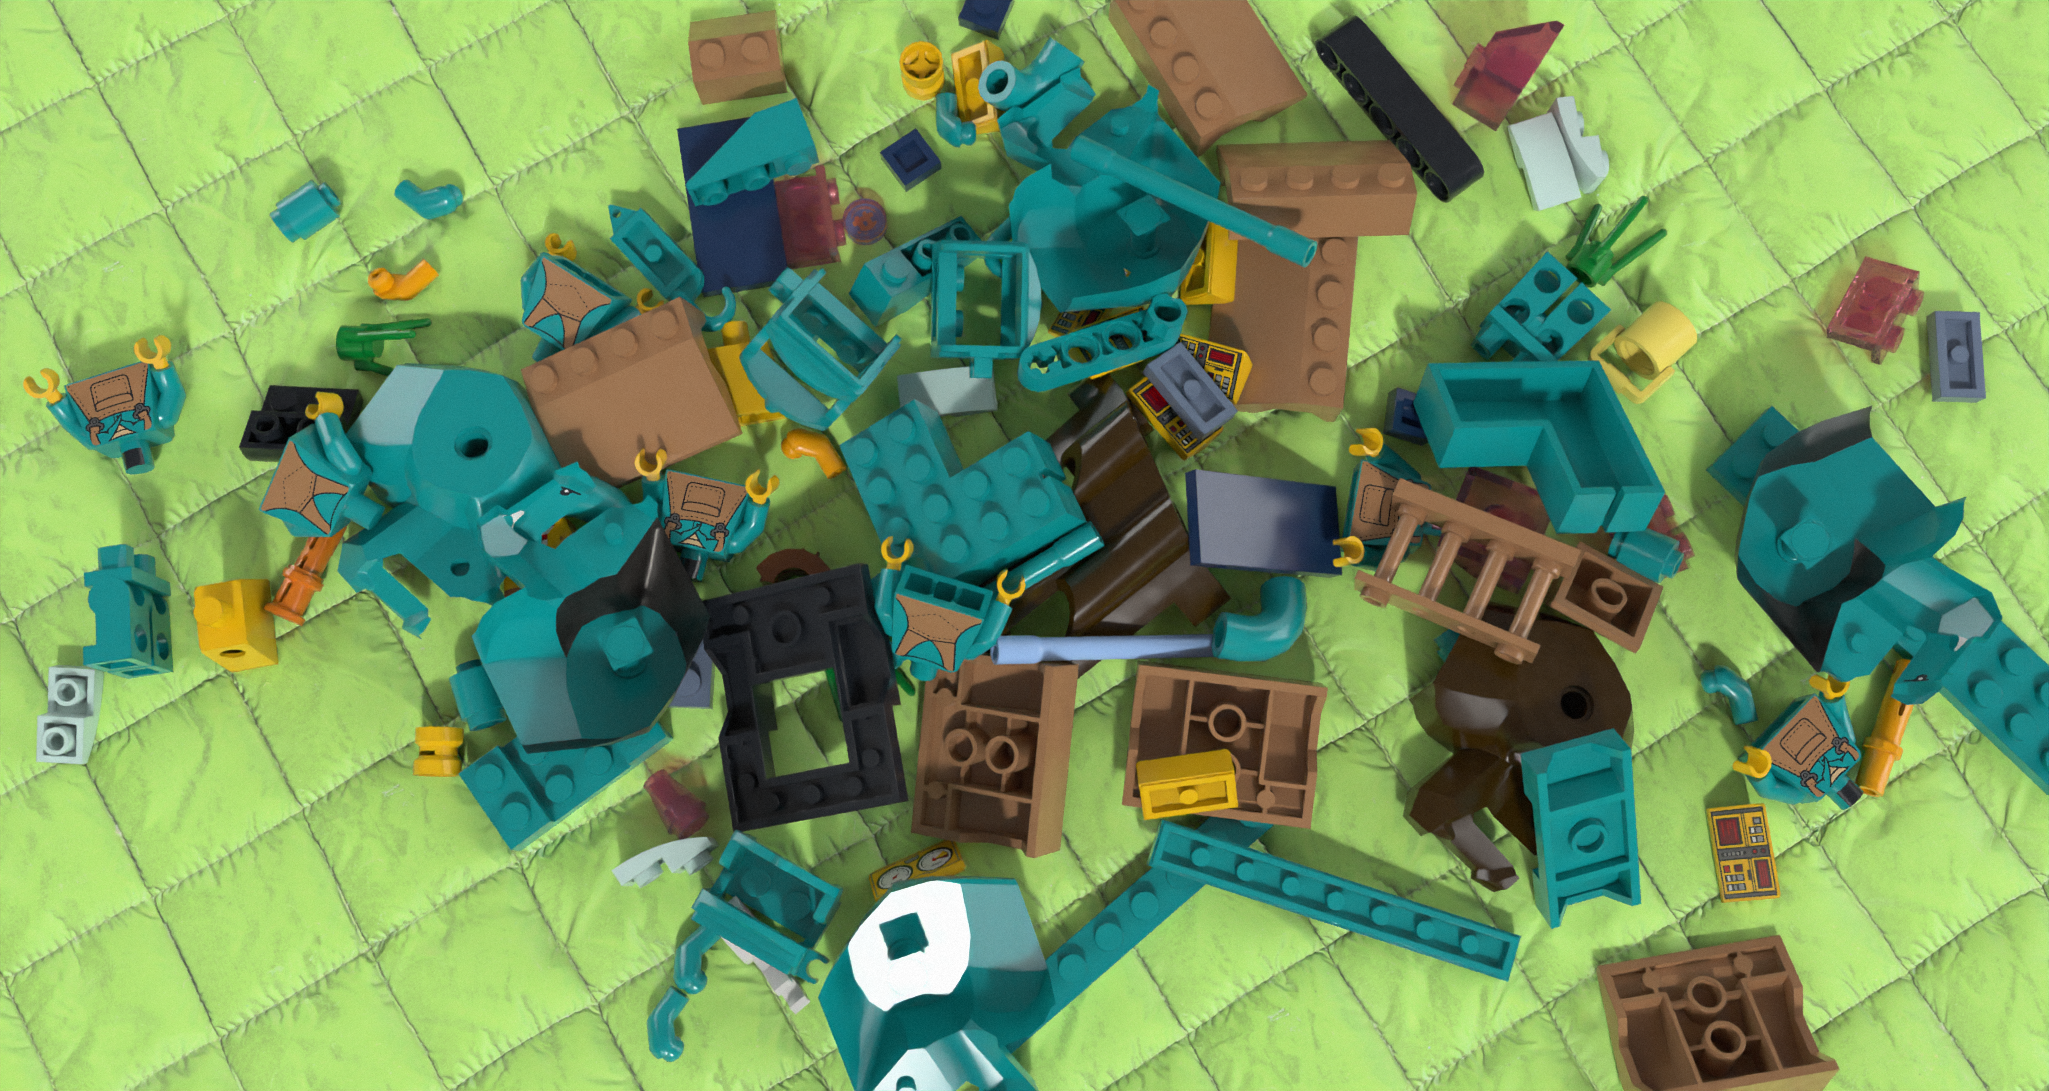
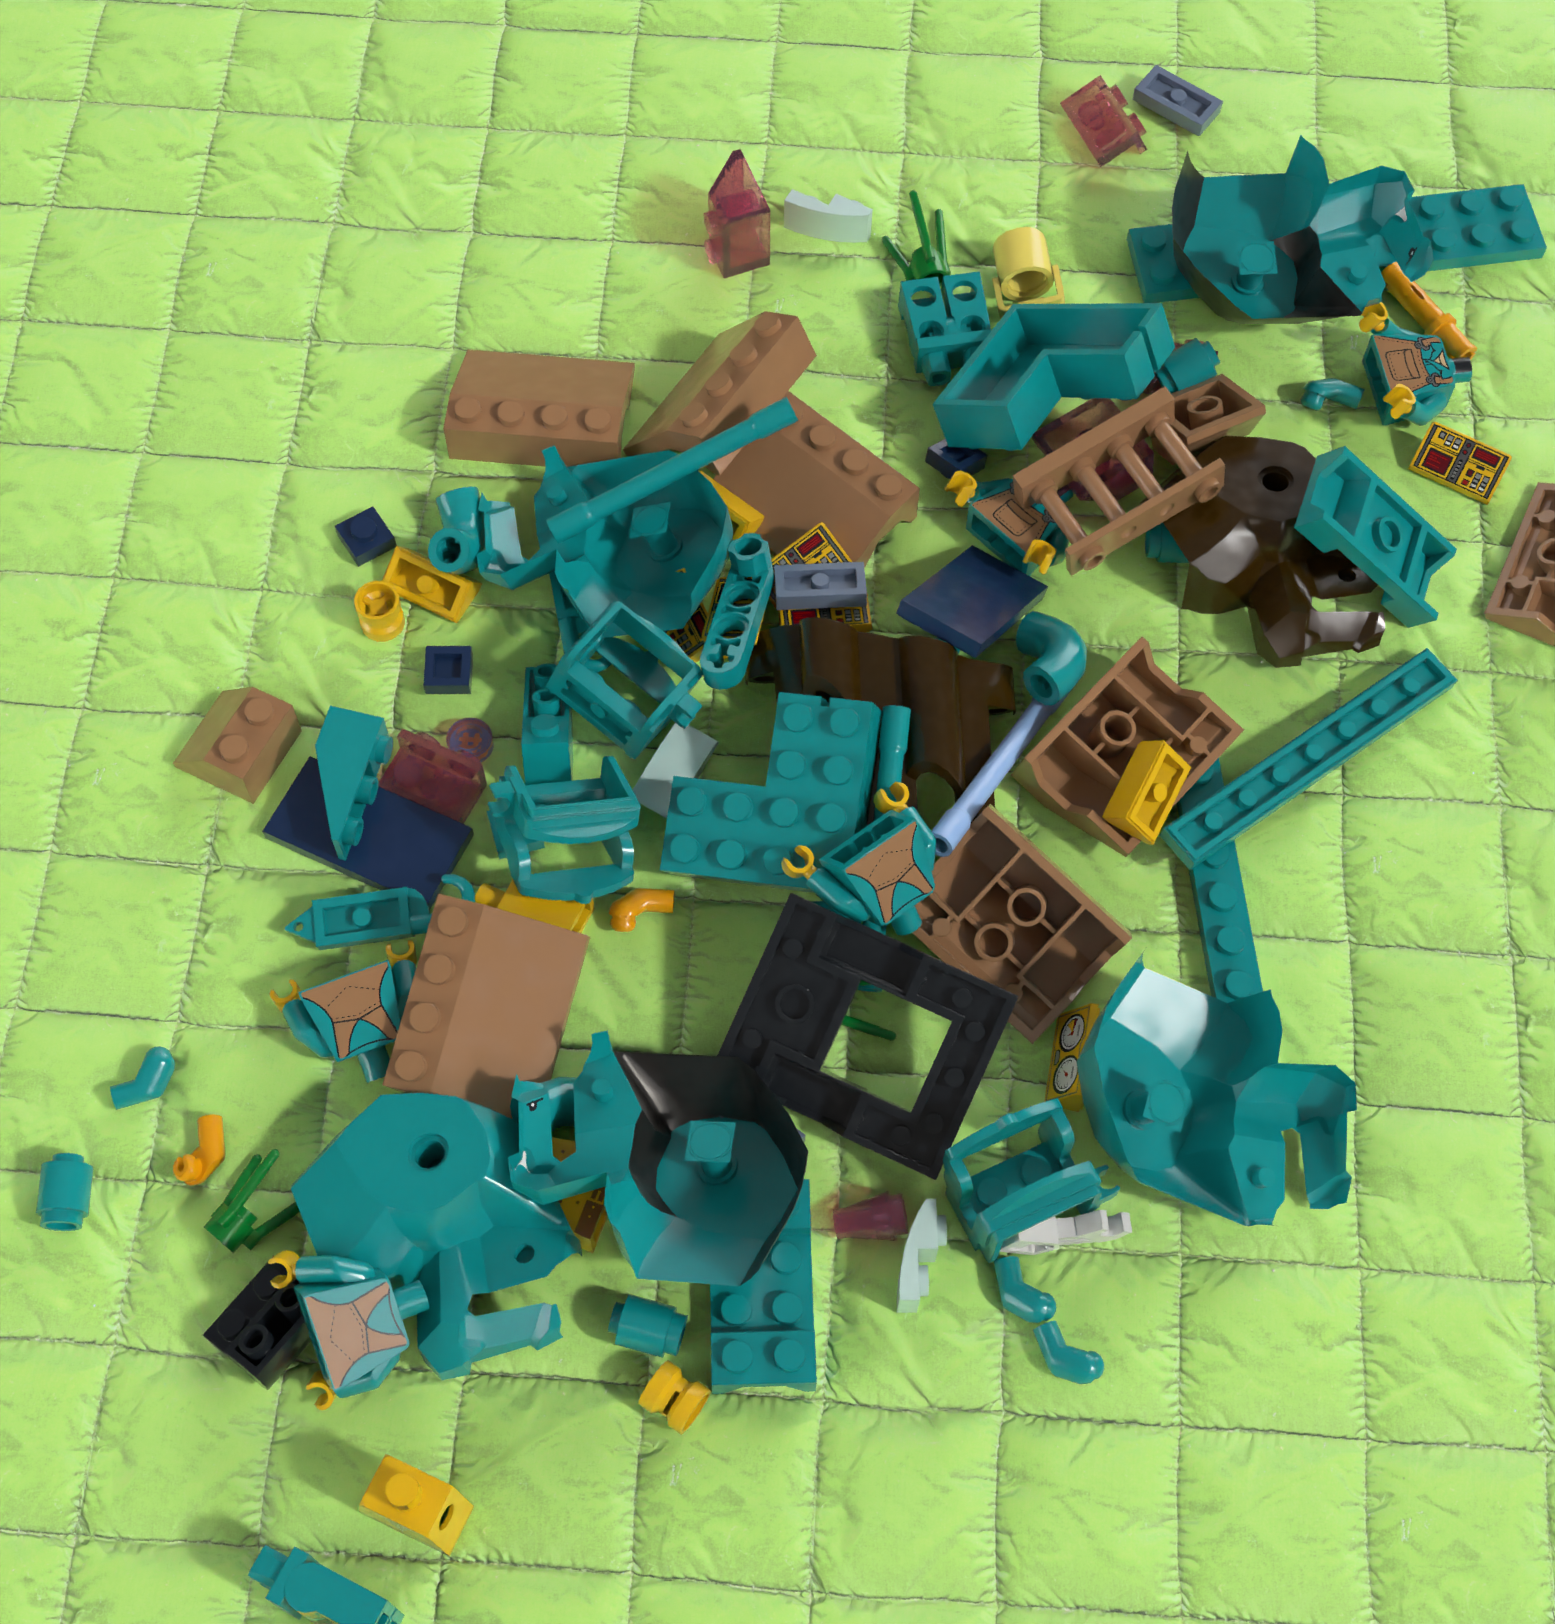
camera: 55 degrees left, 15 degrees down
torso [23,335,186,475] -> none
orange pin [263,525,348,626] -> none
torso [635,448,779,582] -> none
reddish brown piece [756,548,831,586] -> none
teal arm [936,92,976,148] -> none
black beam [1315,15,1484,203] -> none
light aqua slope [1507,112,1581,211] -> none

